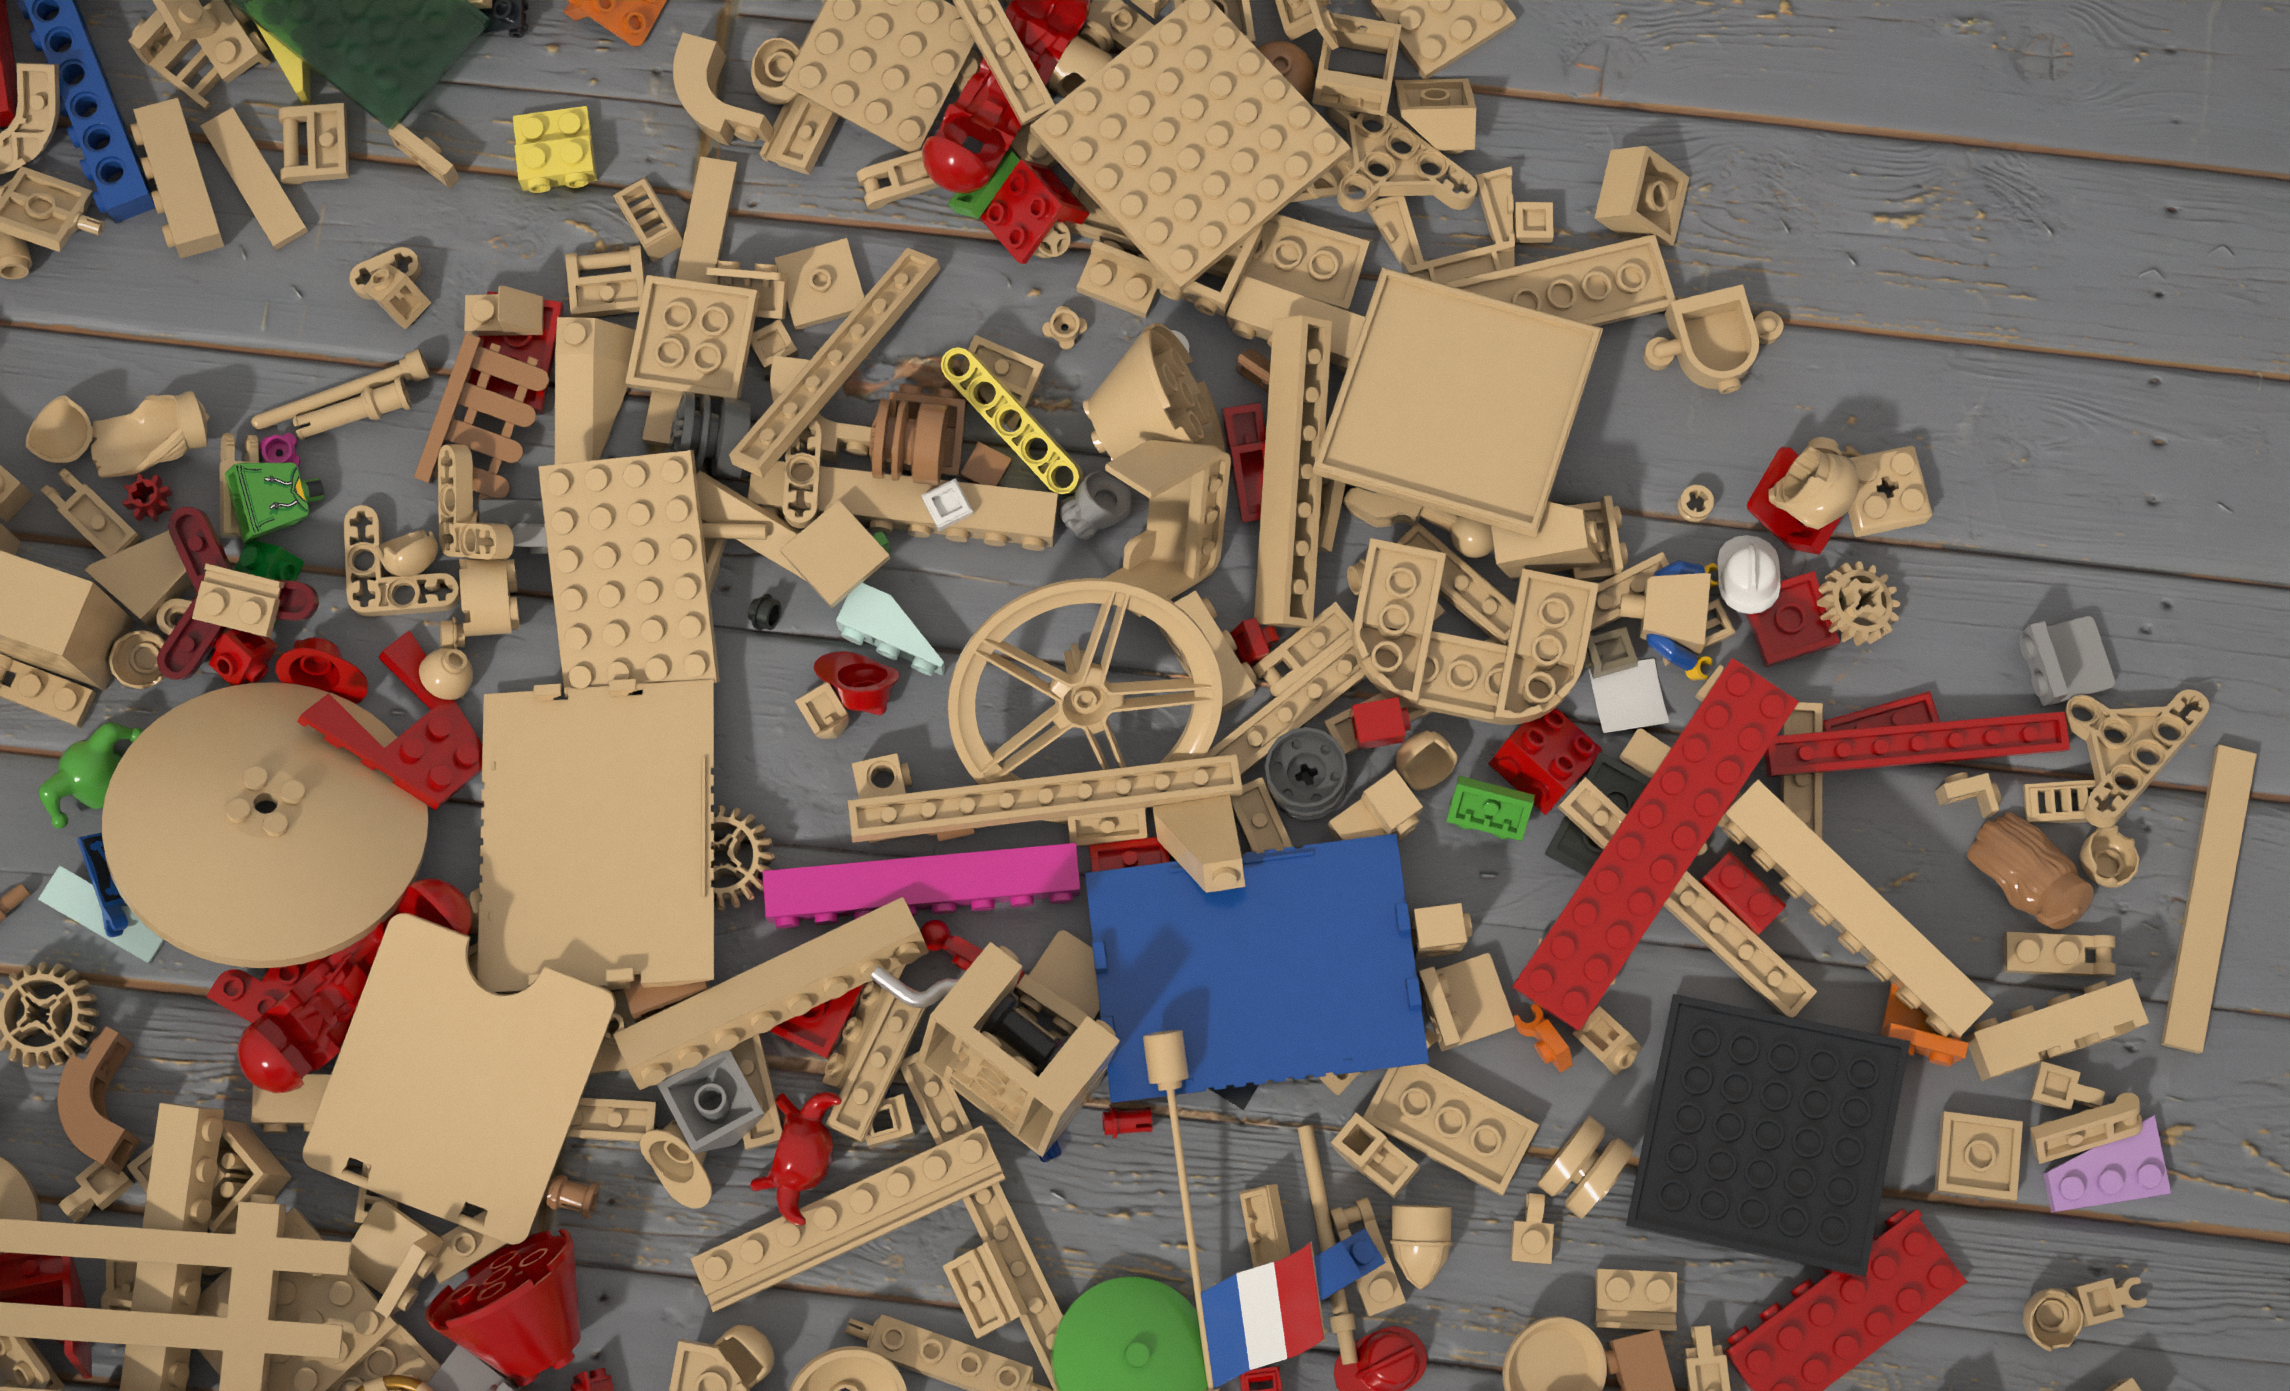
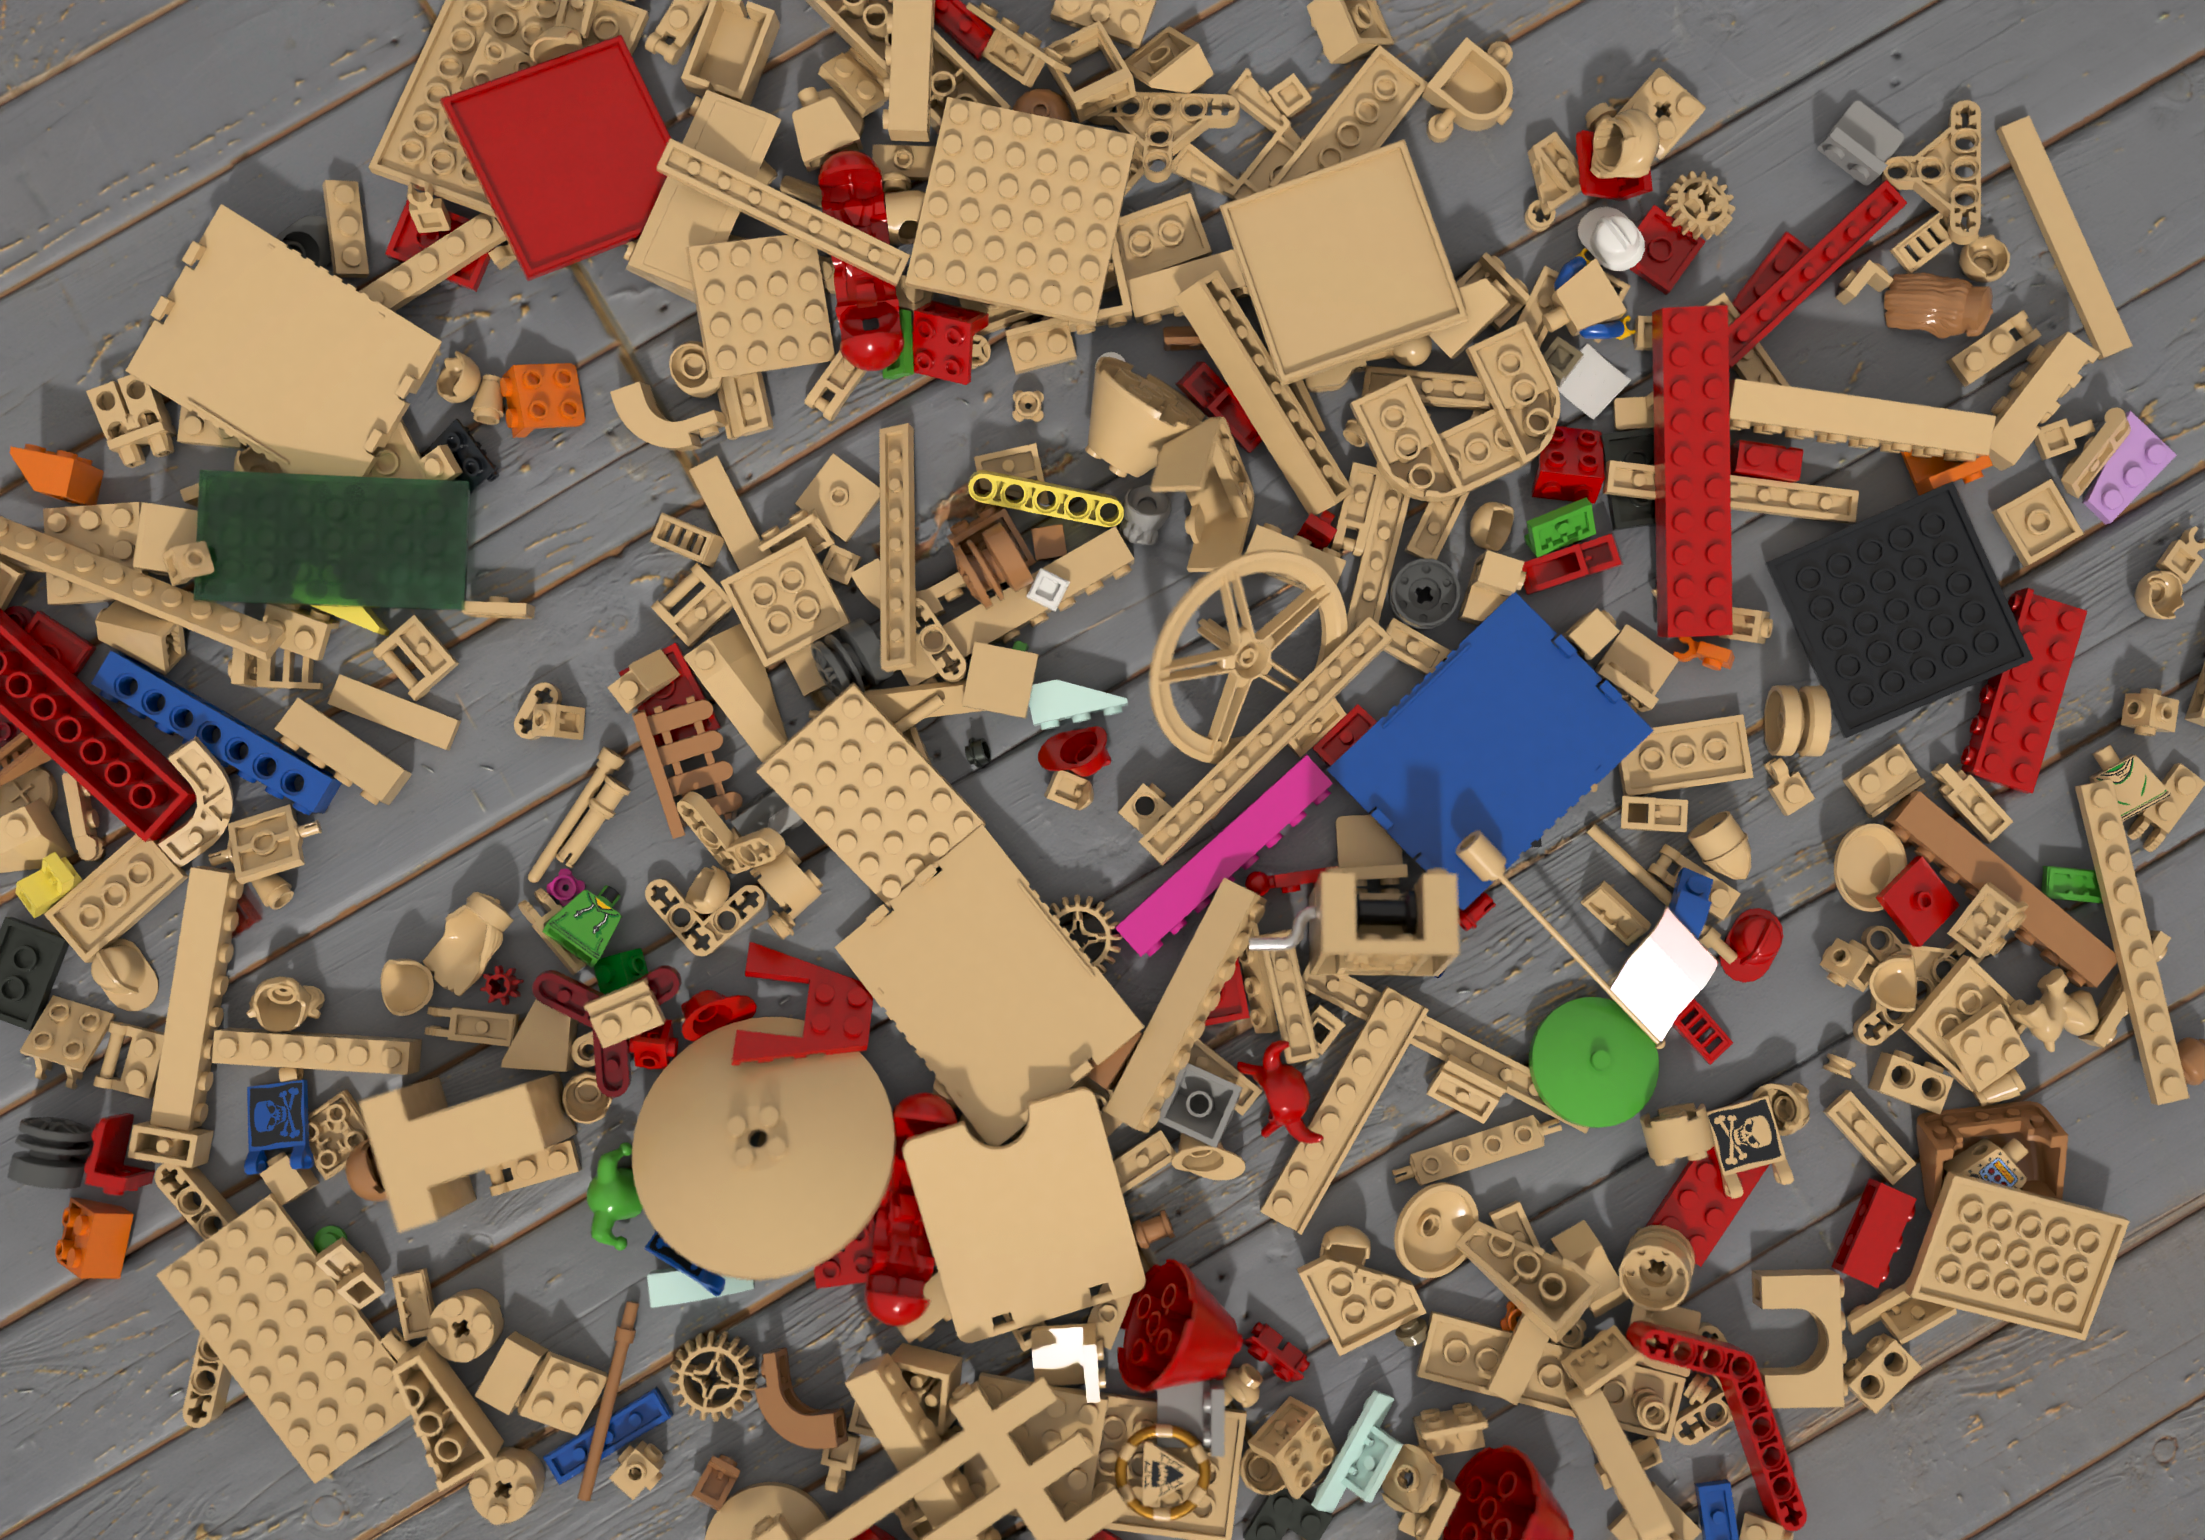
camera: 35 degrees left, 10 degrees up
tan brick [419,648,473,700] -> none
light yellow plate [513,106,597,193] -> none
tan slope [1153,795,1245,893] -> none
red brick [1350,697,1411,750] -> none
none -> red slope [1522,533,1624,595]
none -> tan wing [1528,132,1582,216]

